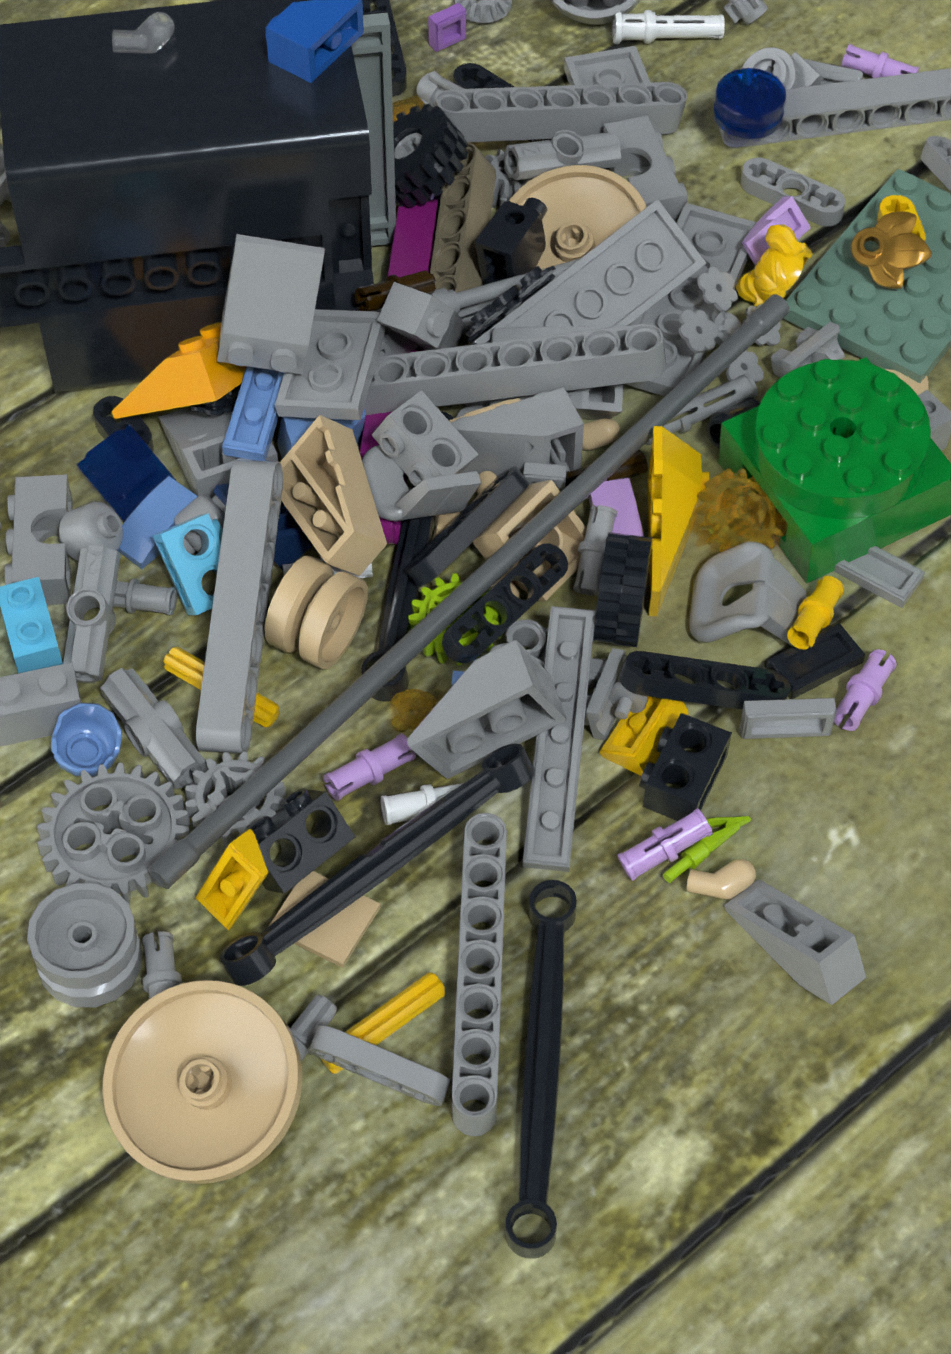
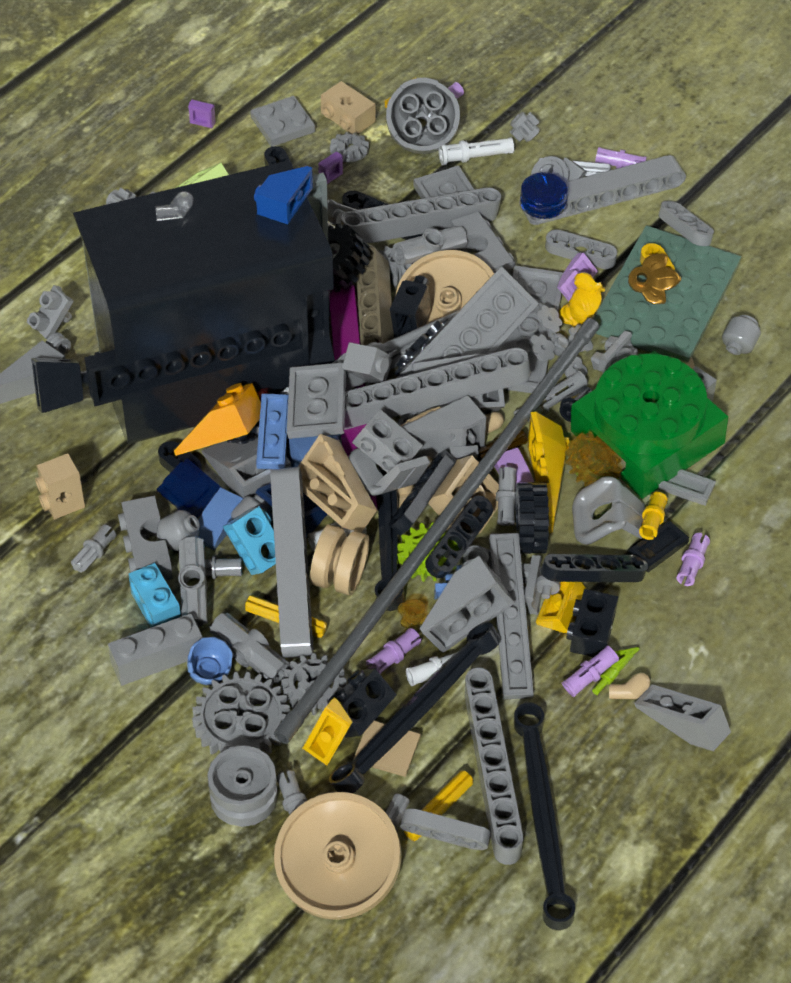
camera: 10 degrees left, 5 degrees down
light grey slope [217,234,325,374] -> none
dark brown axle [355,270,436,311] -> none
light grey tile [740,698,836,739] -> none

